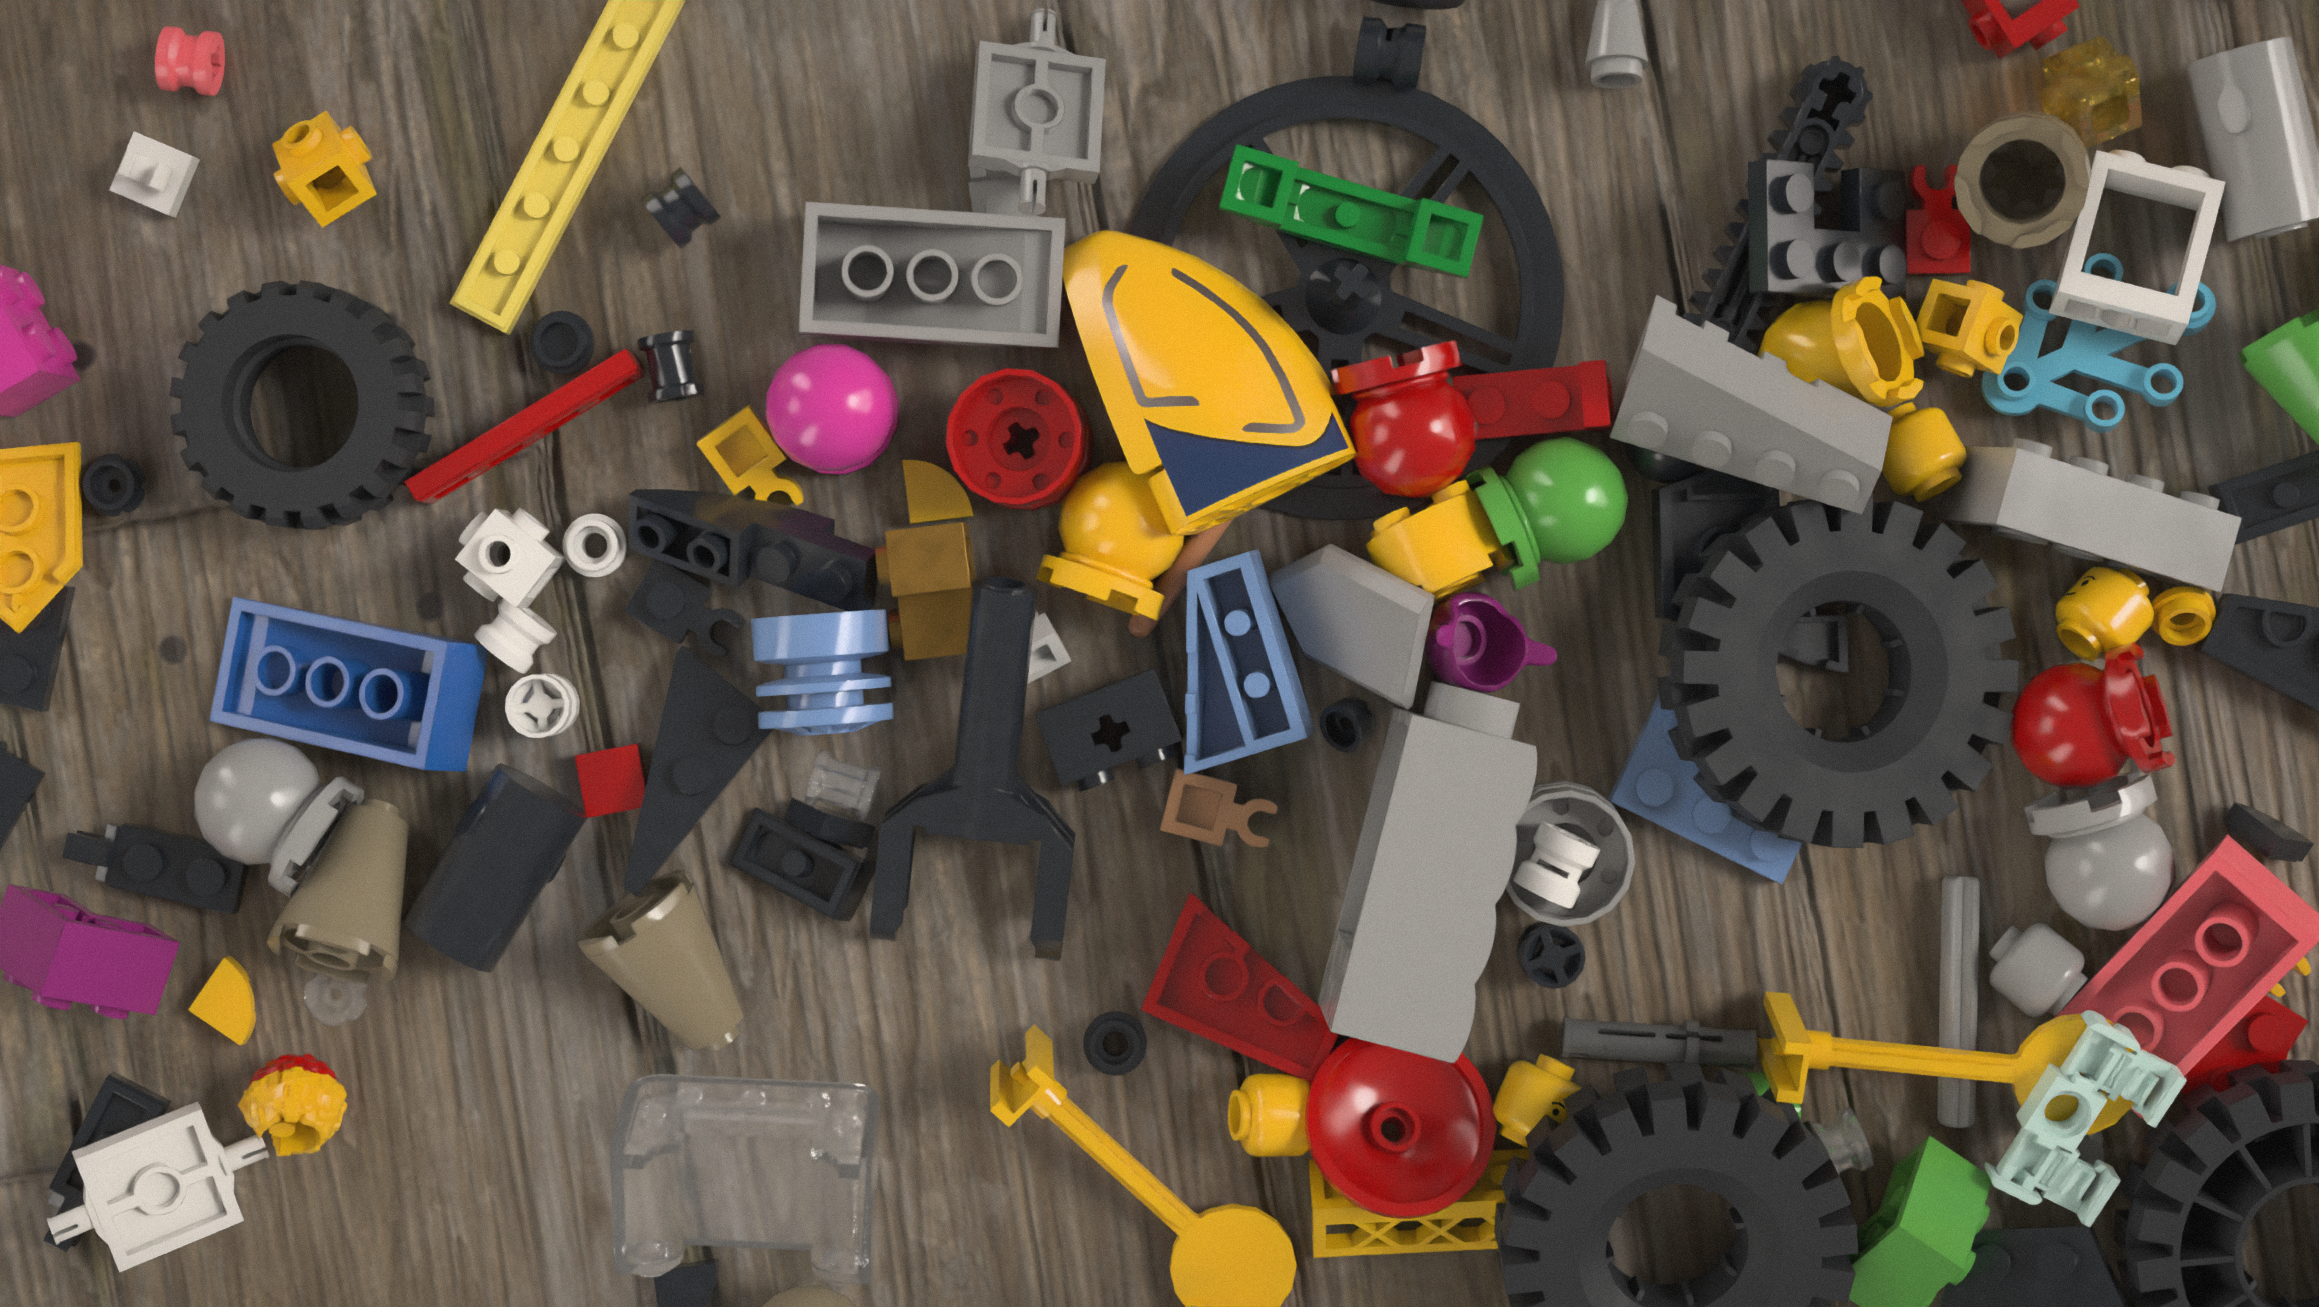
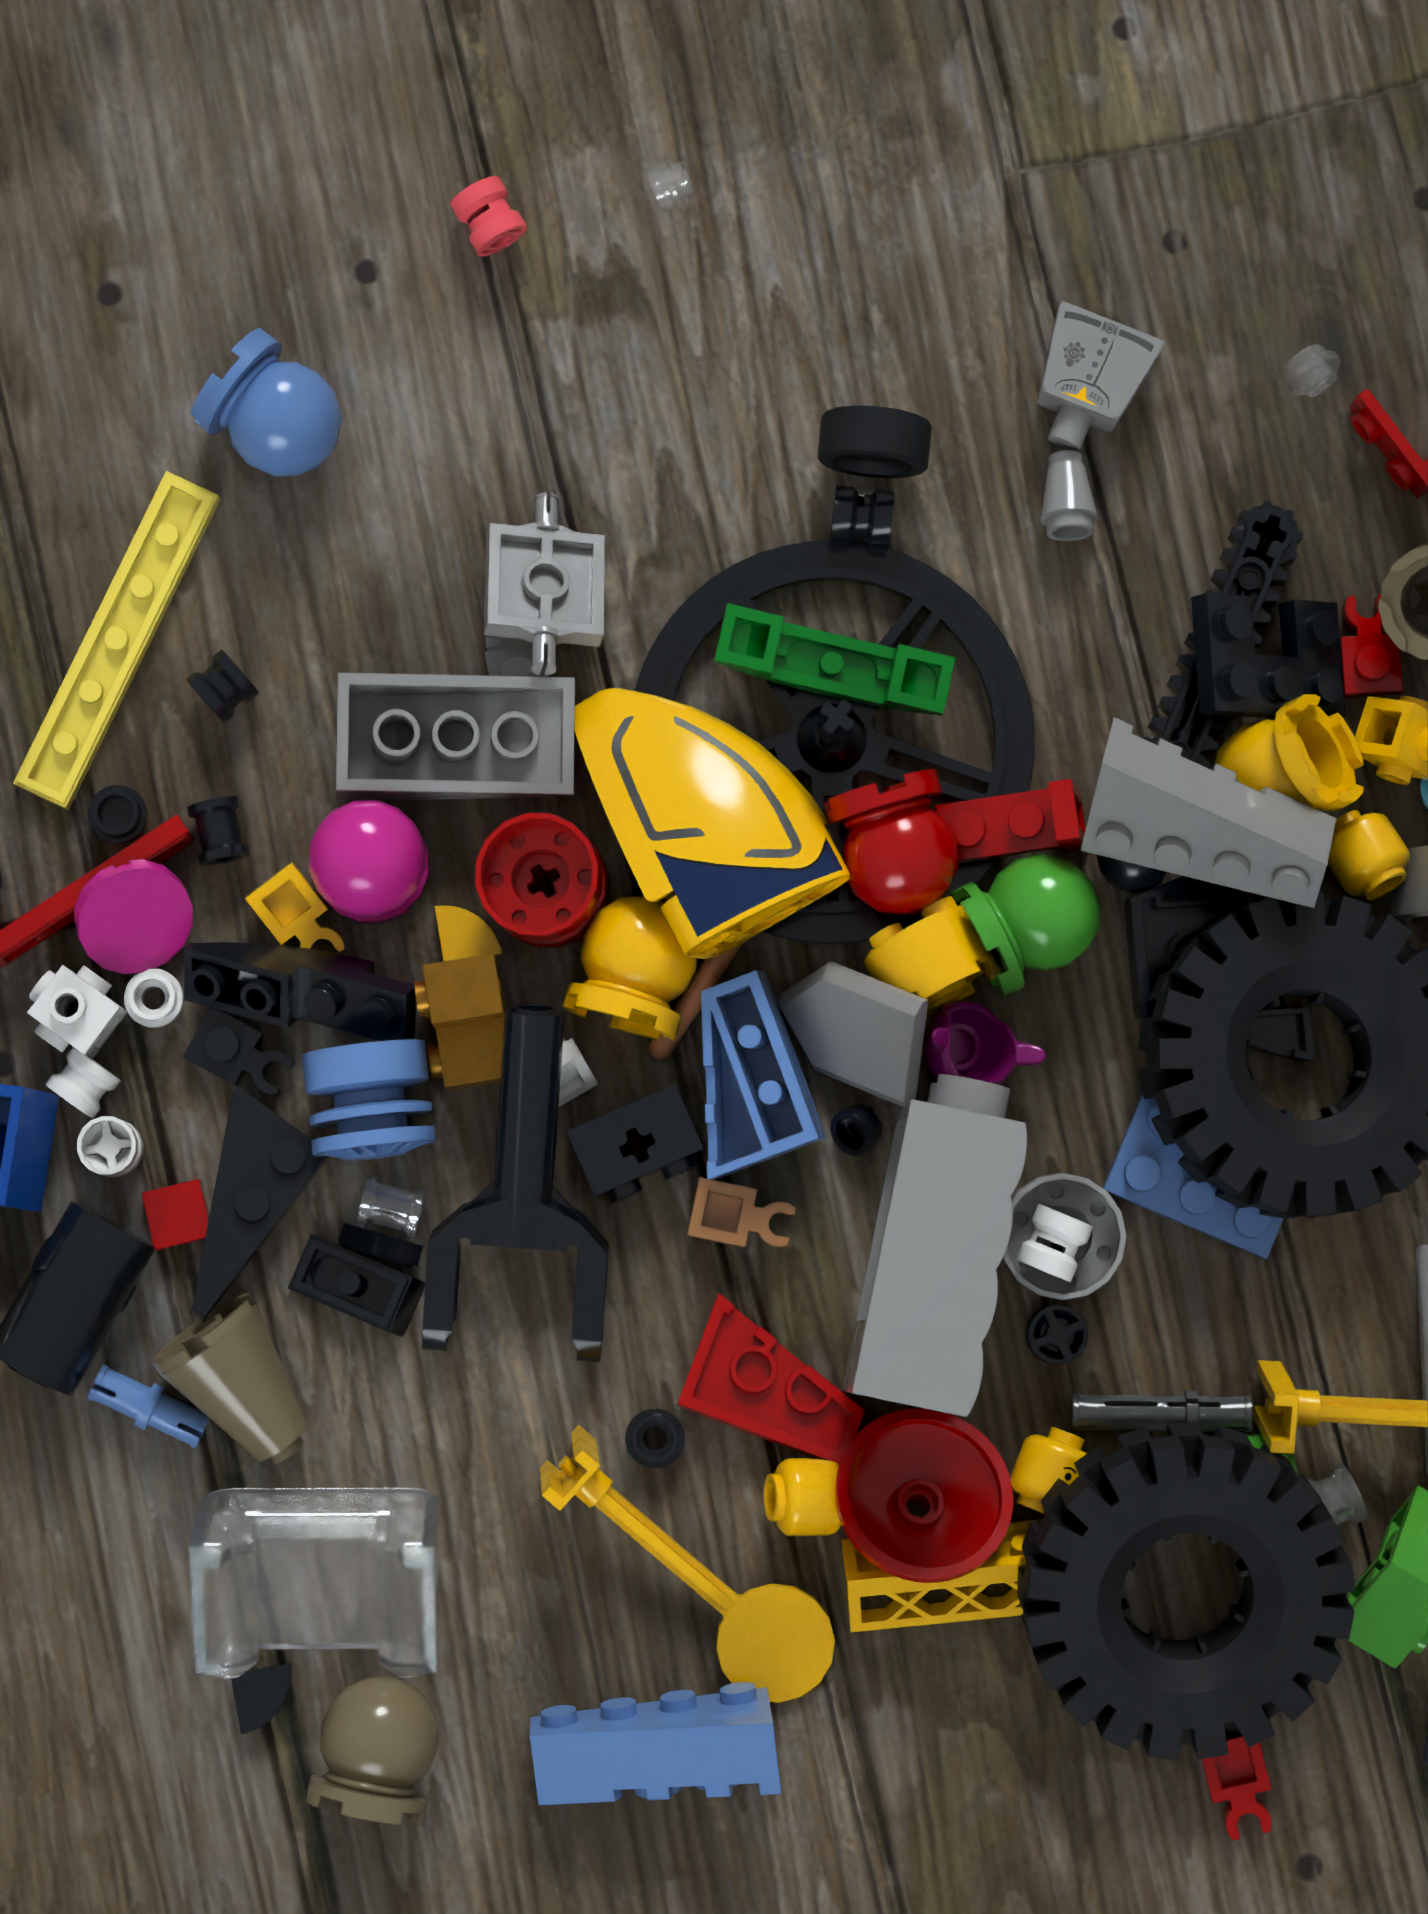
camera: 10 degrees left, 5 degrees down
none -> dark pink tile [74,859,193,974]
none -> medium blue pin [87,1364,210,1449]

